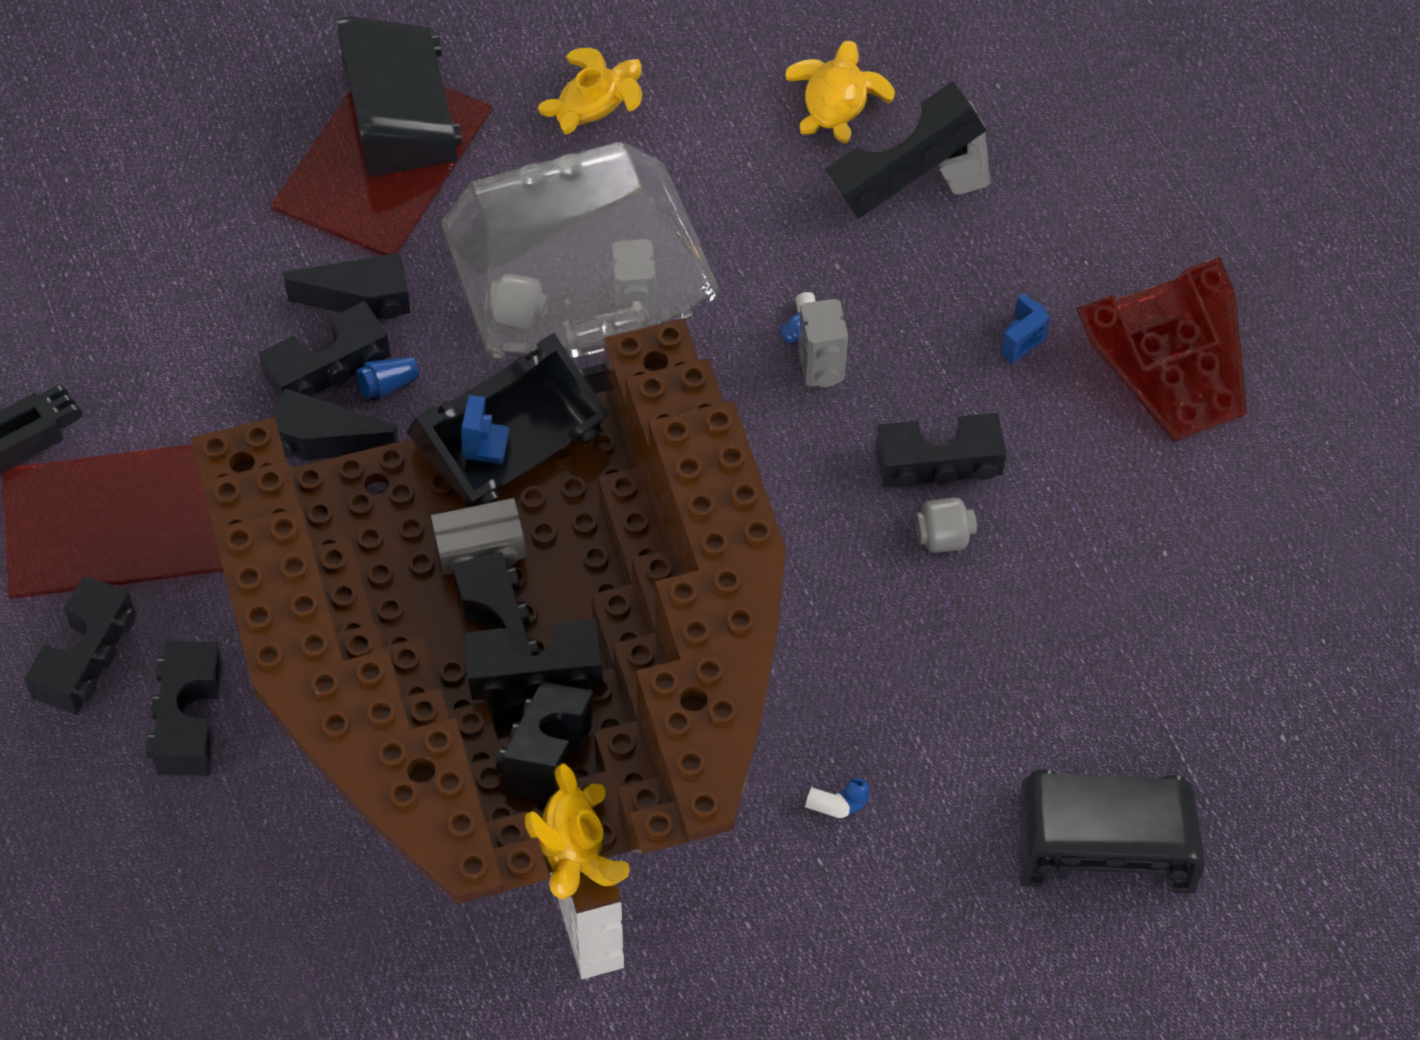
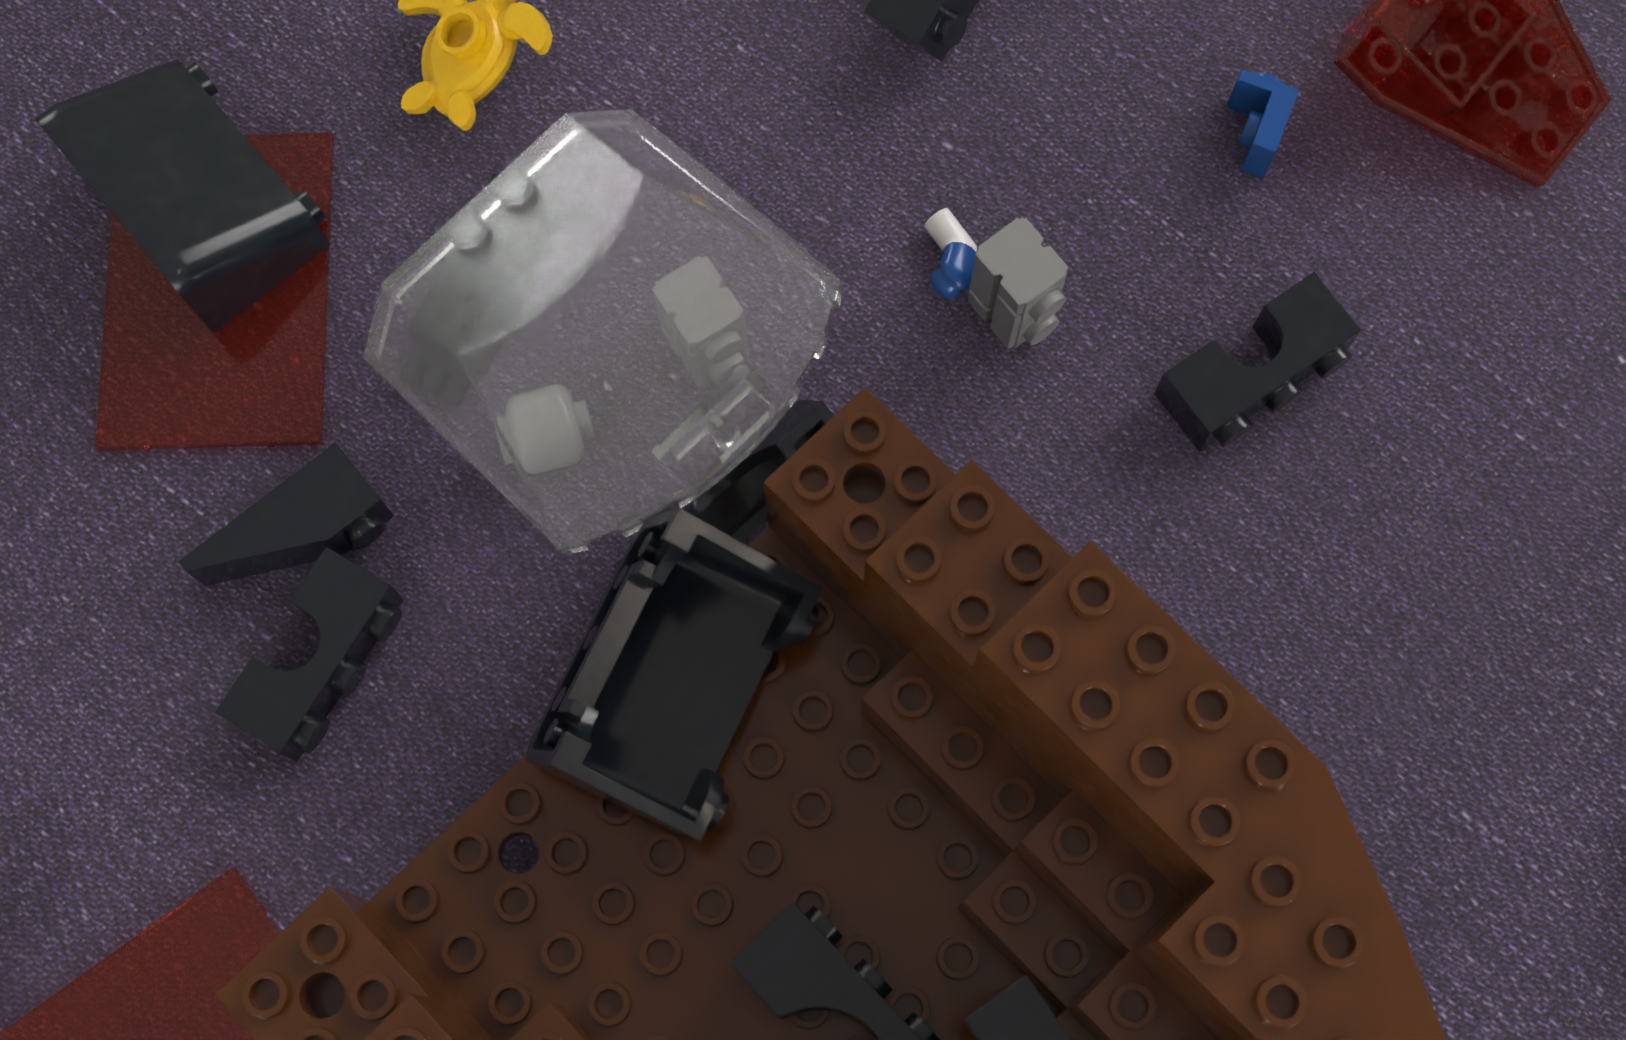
camera: 25 degrees left, 15 degrees up
black slope [270,388,399,460] -> none
blue cone [356,356,419,400] -> none
light grey brick [431,498,526,575] -> none
blue bracket [461,395,509,464] -> none
arm [805,778,870,818] -> none
light grey head [915,497,977,553] -> none

